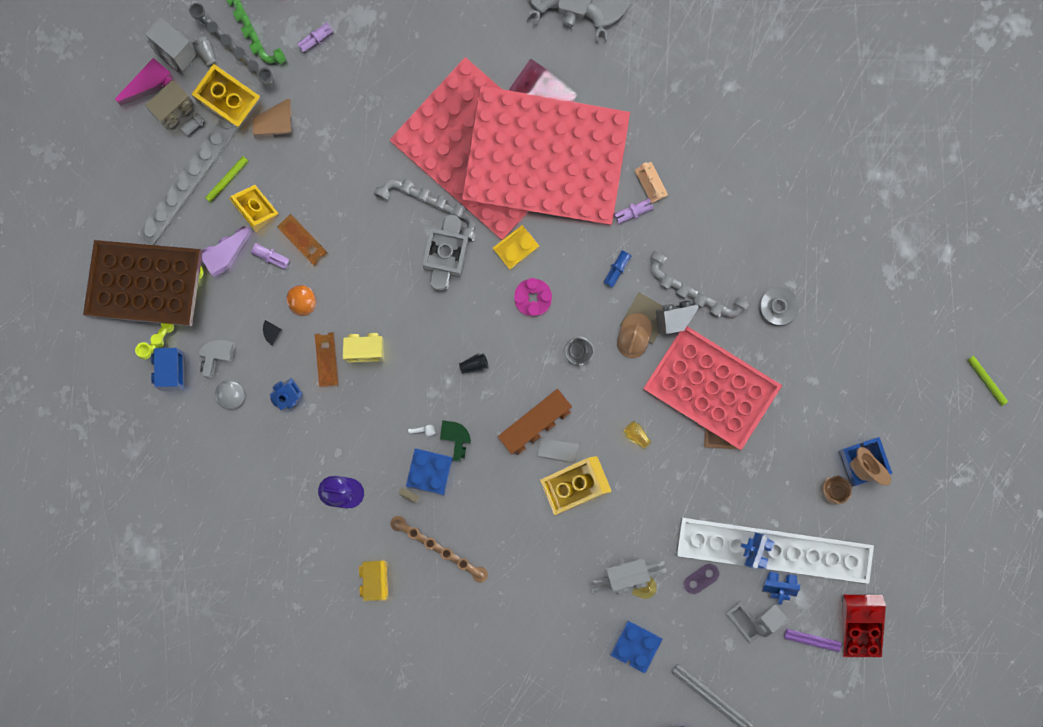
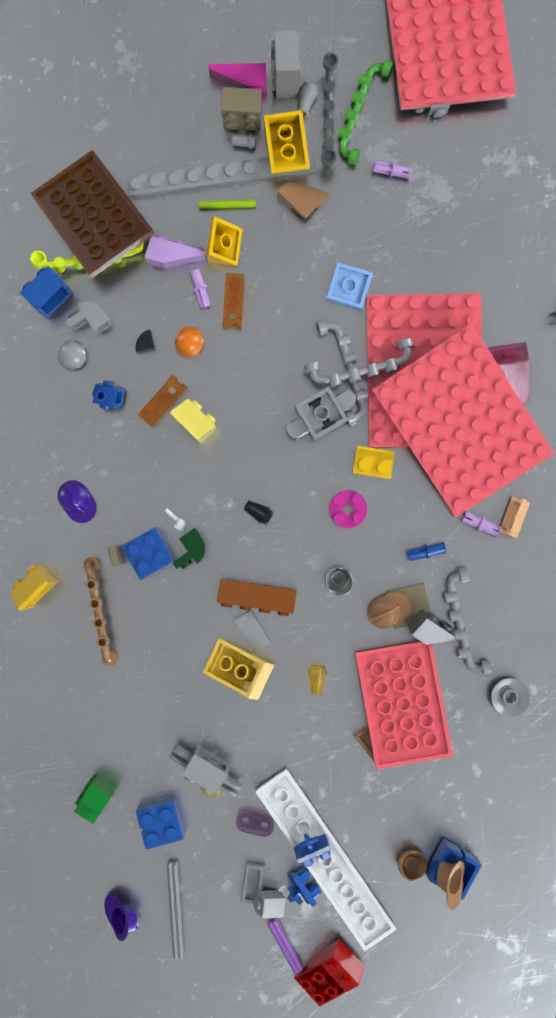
camera: 50 degrees right, 5 degrees up
none -> green brick [74,774,118,824]
none -> light grey bar [303,338,414,387]
none -> light blue tile [326,262,373,310]

